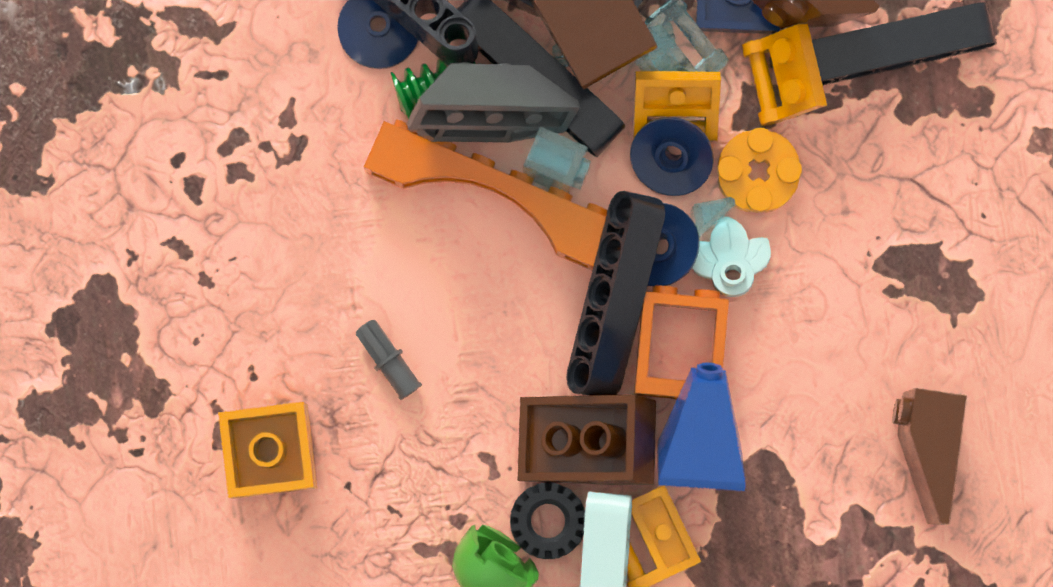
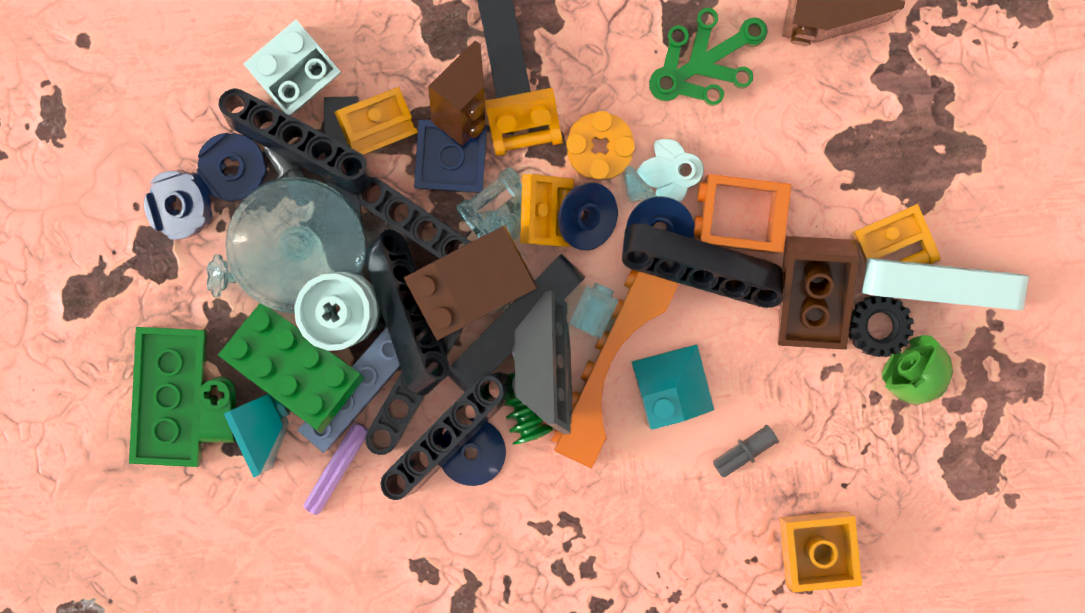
camera: 90 degrees left, 5 degrees up
blue slope [657,363,746,491] -> none
none -> teal slope [631,344,714,430]
none -> green plant [649,8,768,106]

